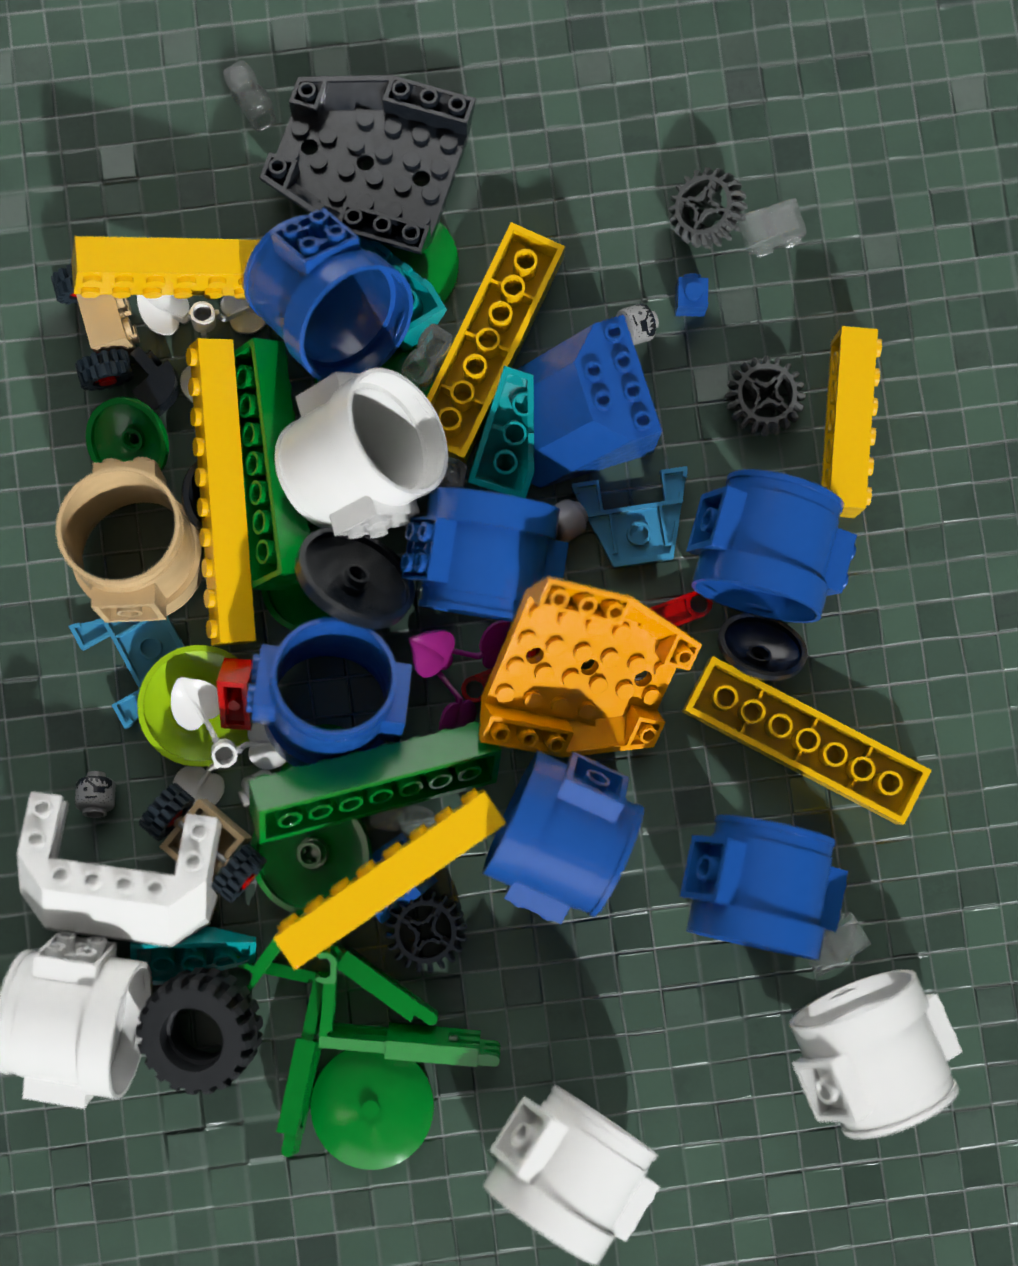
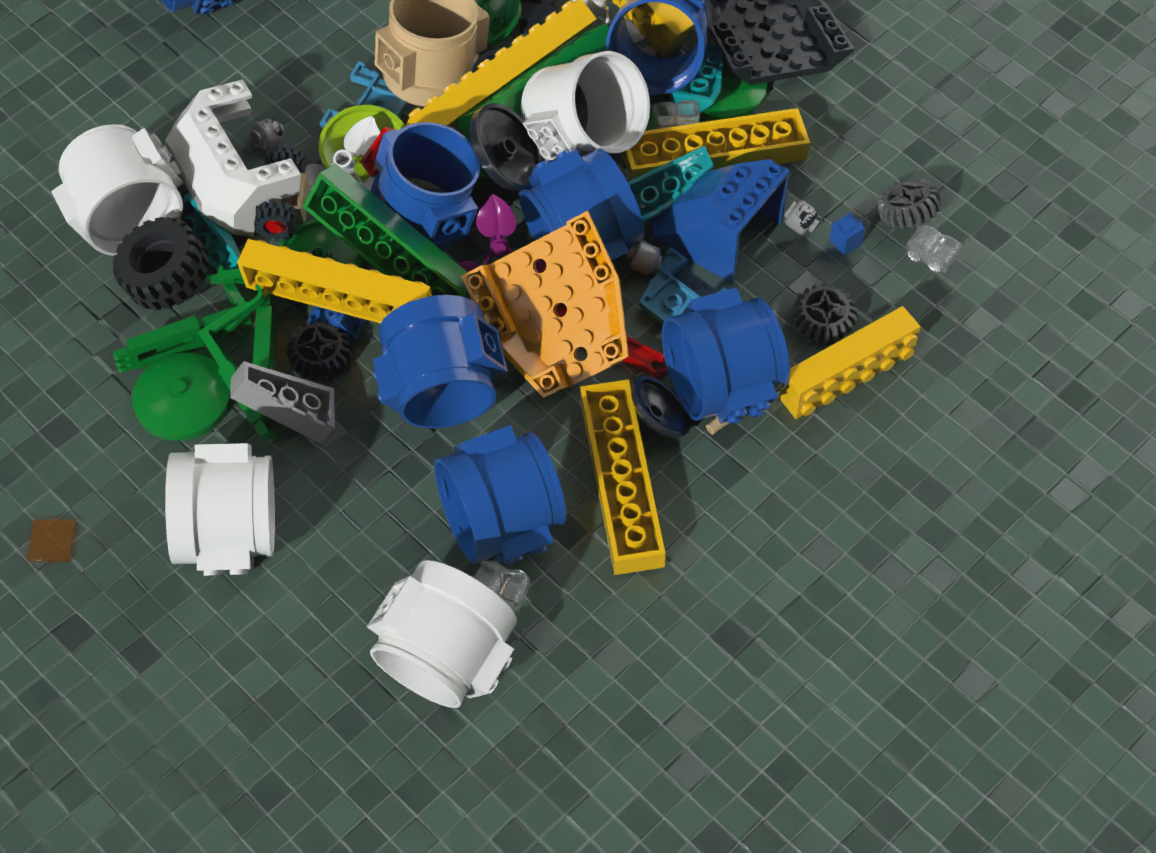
camera: 55 degrees right, 25 degrees down
none -> light grey wedge [230,361,335,444]

